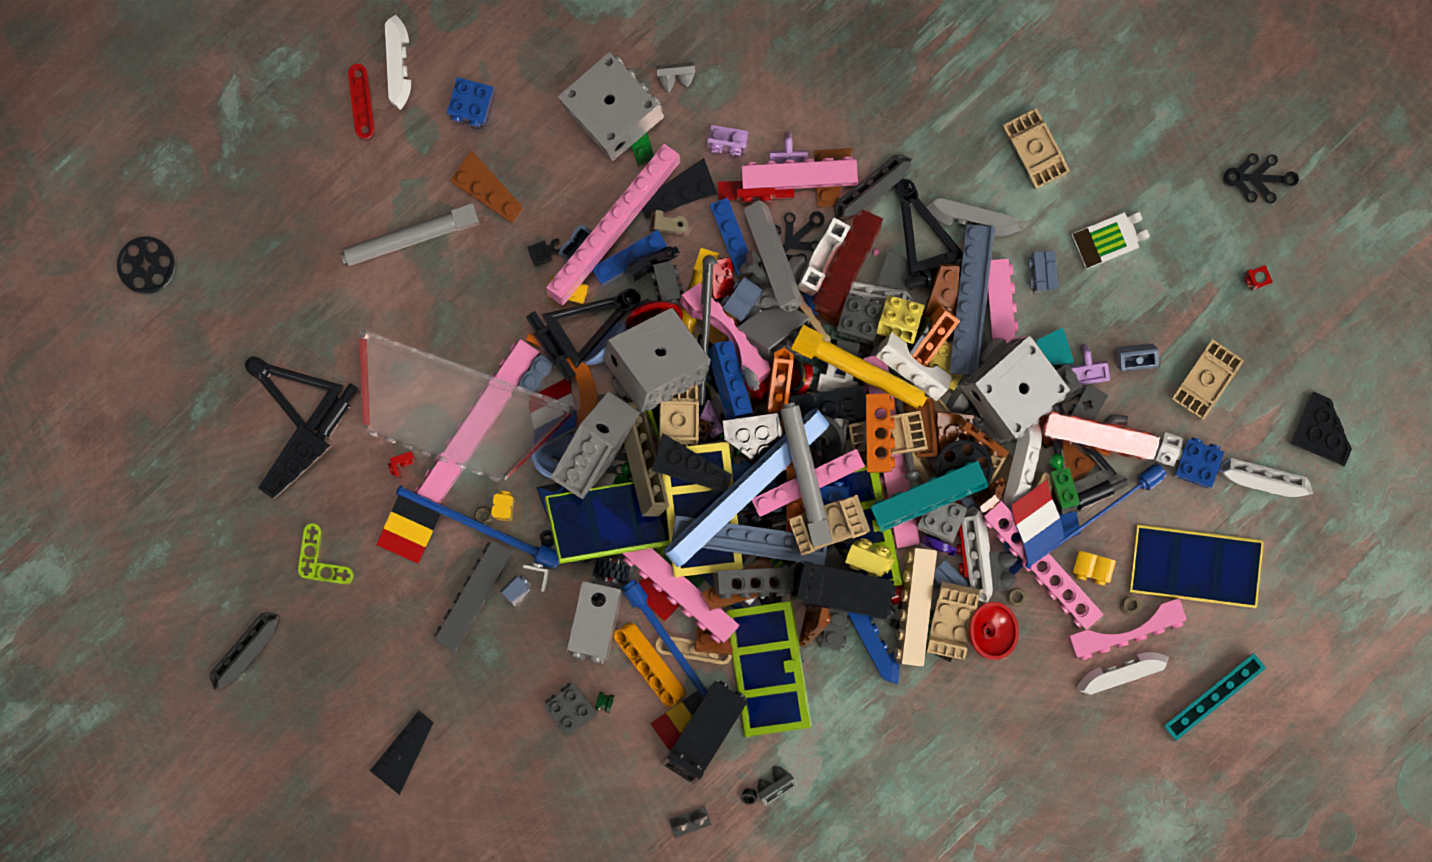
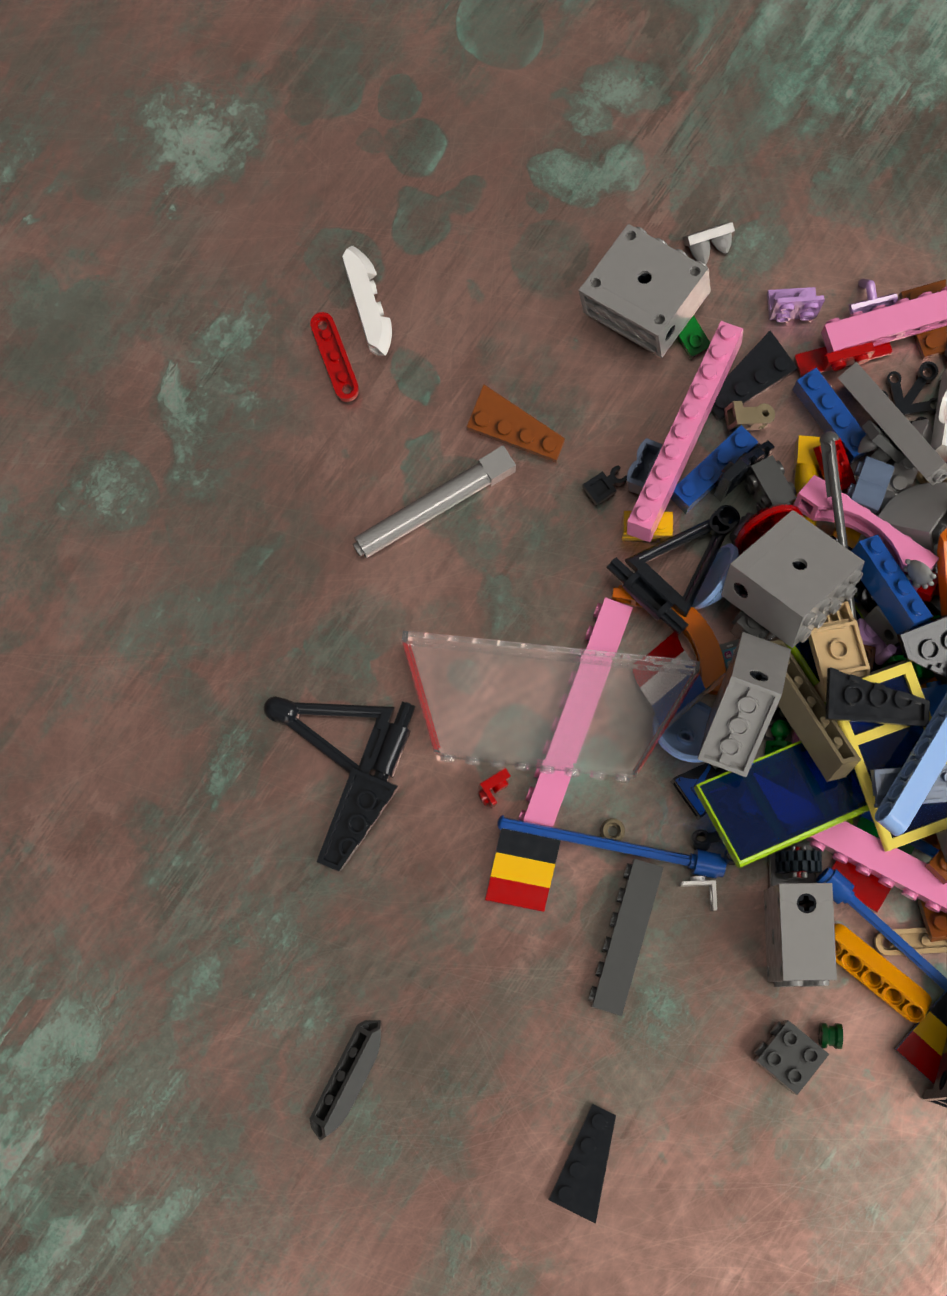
camera: 15 degrees left, 5 degrees down
black wedge [117,236,175,294] -> none
lime beam [298,523,354,584] -> none
blue brick [447,77,495,128] -> none
yellow brick [491,491,515,522] -> none
sand blue brick [500,575,531,606] -> none
sand blue brick [519,355,553,396] -> none

